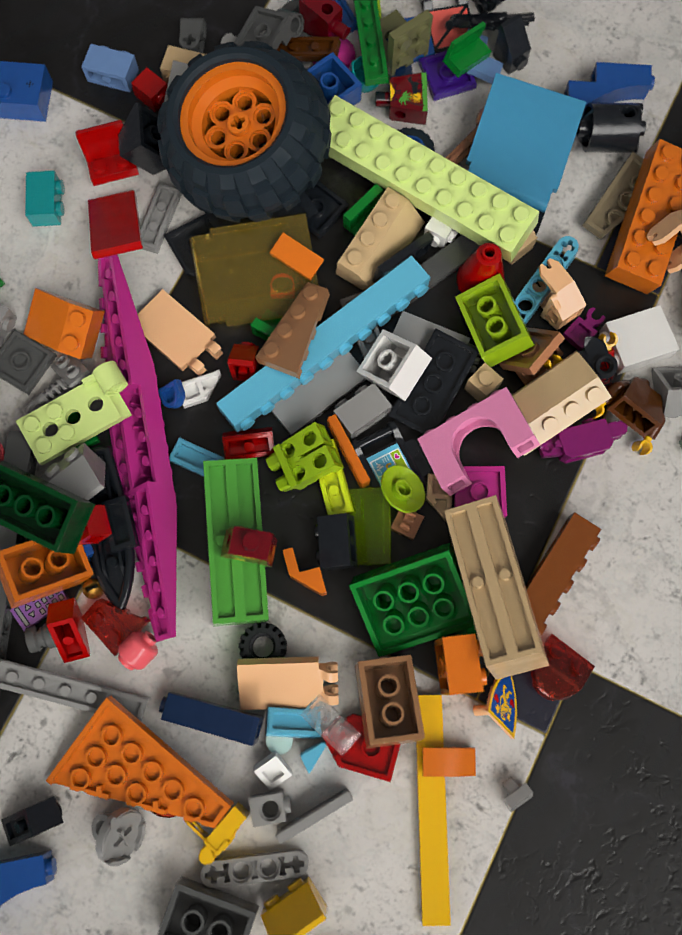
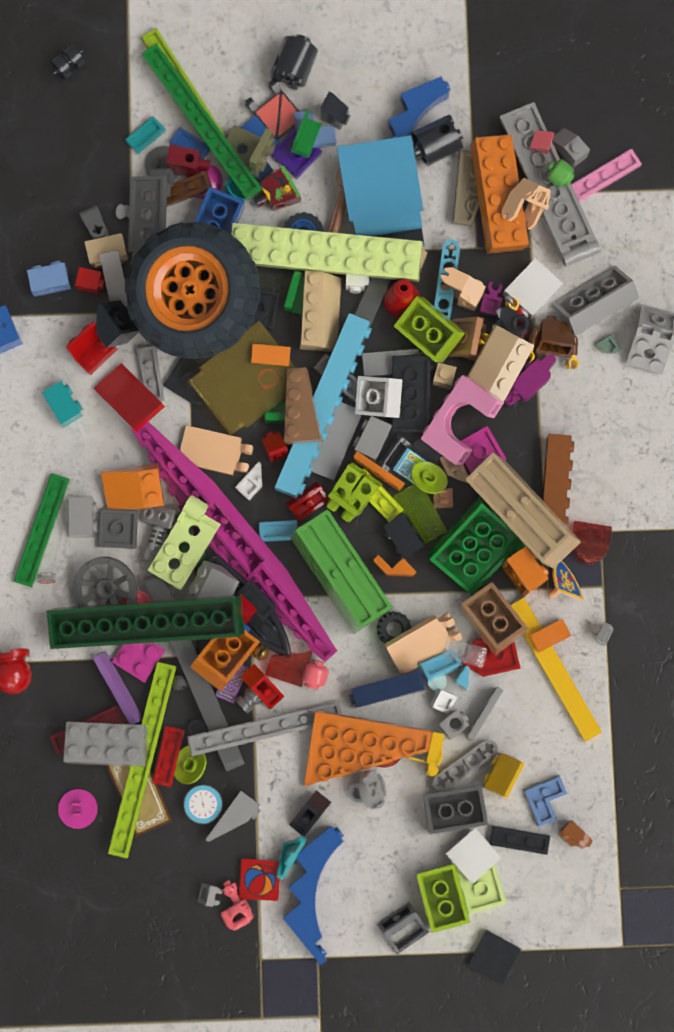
camera: 30 degrees left, 5 degrees up
blue tile [158,379,185,409] -> none
dark red torso [221,526,277,567] -> none
black tile [372,231,434,283] -> none
black animal [445,12,535,31] -> none

